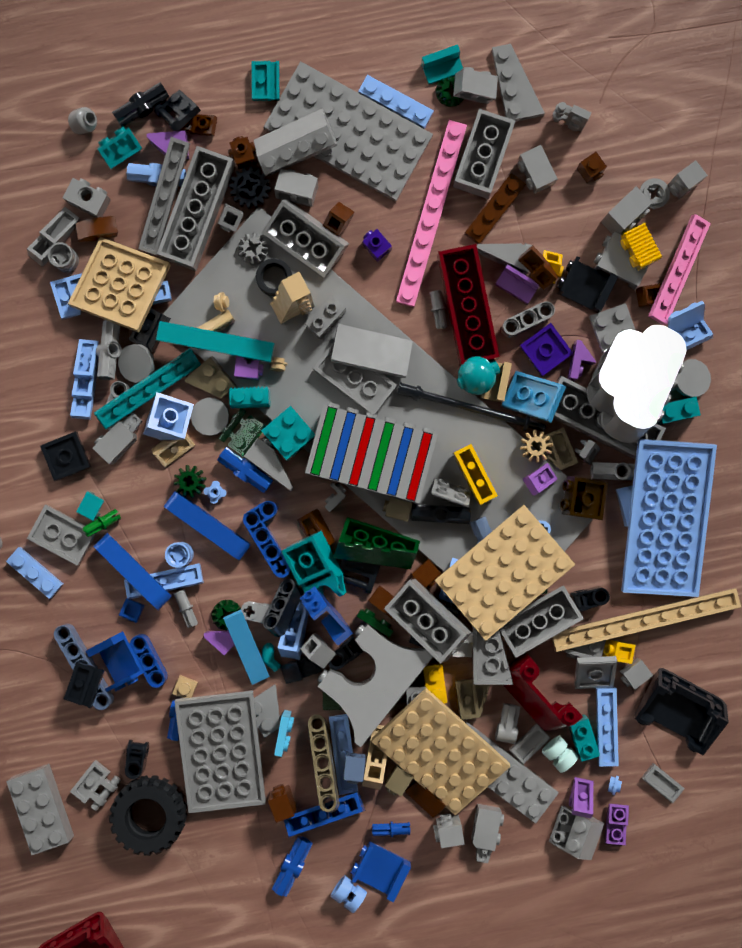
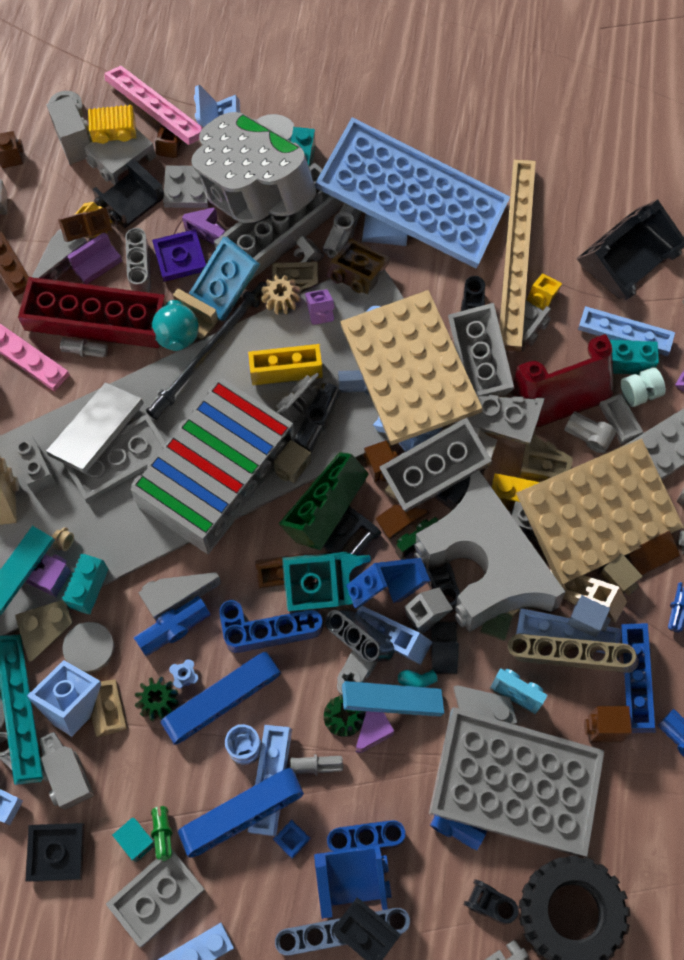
camera: 70 degrees left, 20 degrees down
tan plate [172,675,198,698] -> none
clear green plate [218,408,266,457] -> none
teal brick [261,406,315,461] -> none
light grey bracket [325,482,346,512] -> none
light grey tile [574,656,617,689] -> none
light grey brick [619,658,653,689] -> none
light grey brick [668,160,708,199] -> none

